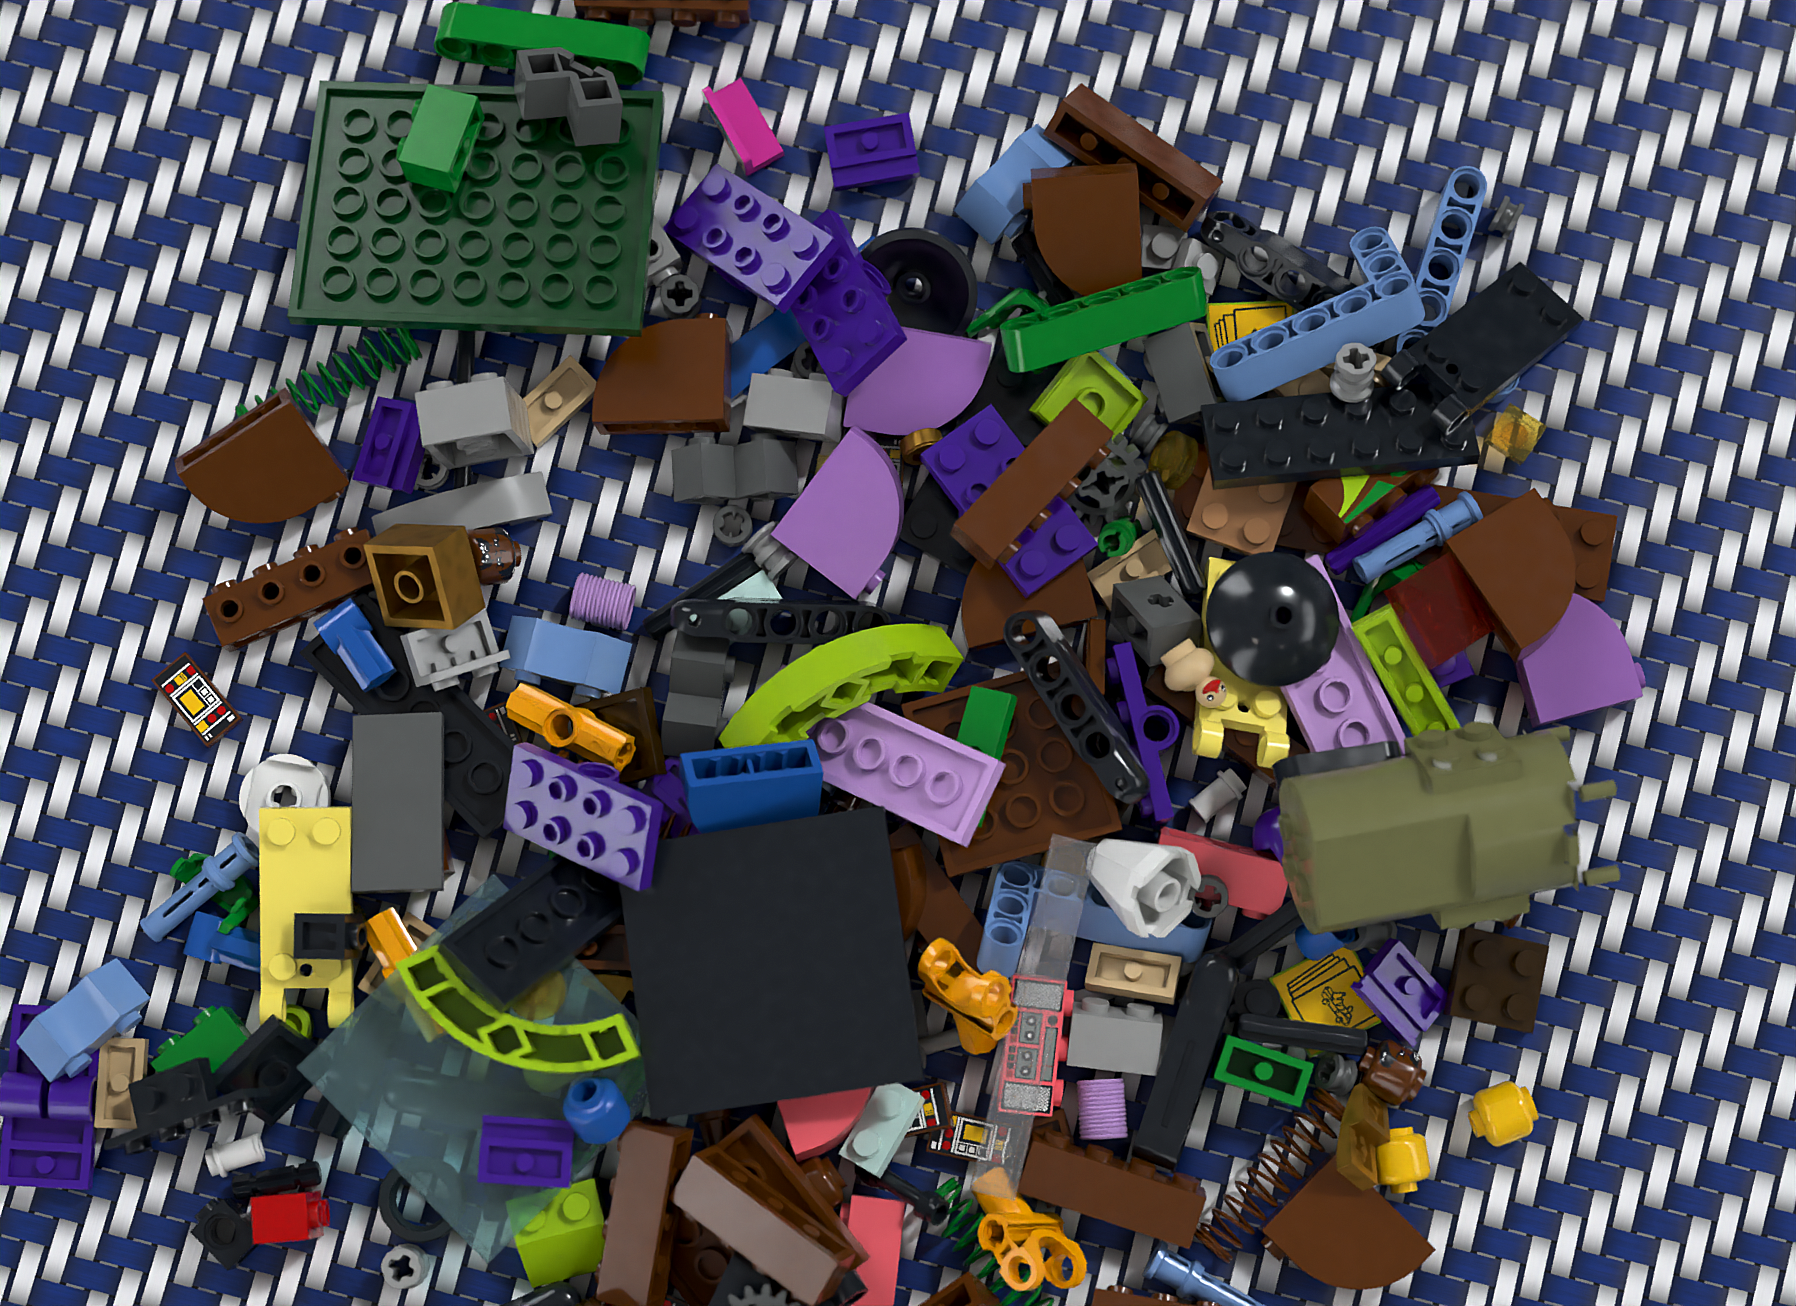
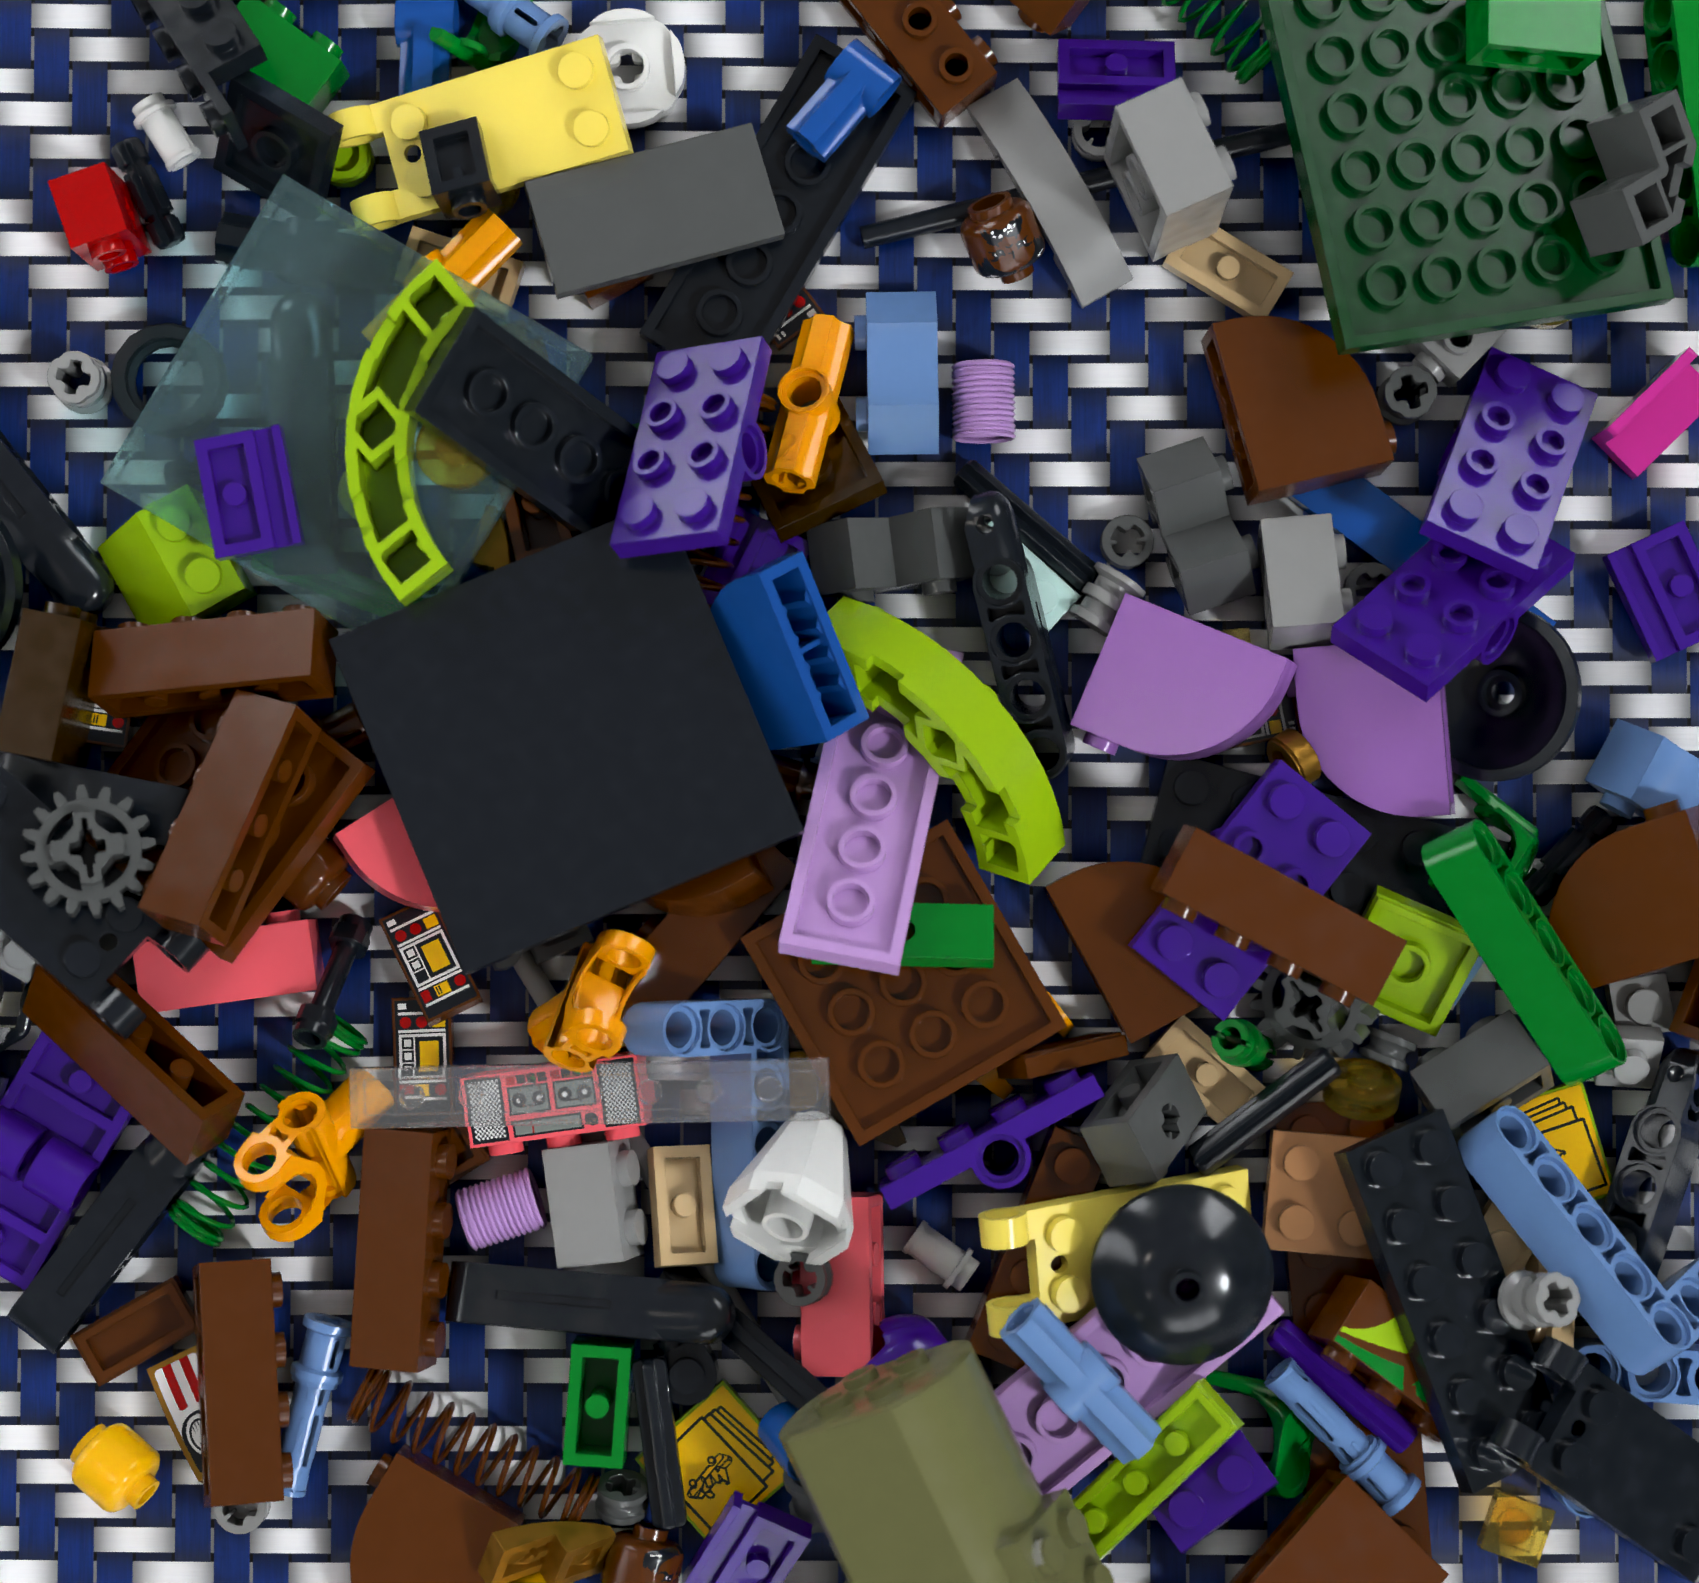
camera: 75 degrees right, 5 degrees up
black brick [190,1198,260,1271] -> none
pearl gold brick [363,523,486,630] -> none
light grey bracket [400,610,511,691] -> none
blue head [563,1076,631,1145] -> none
light aqua plate [838,1083,926,1178] -> none
black piece [1003,610,1151,805] -> none
tan animal [1160,638,1227,708] -> none
black beam [1272,741,1402,790] -> none
clear red tile [1384,551,1496,670] -> none
none -> medium blue piece [999,1297,1162,1465]

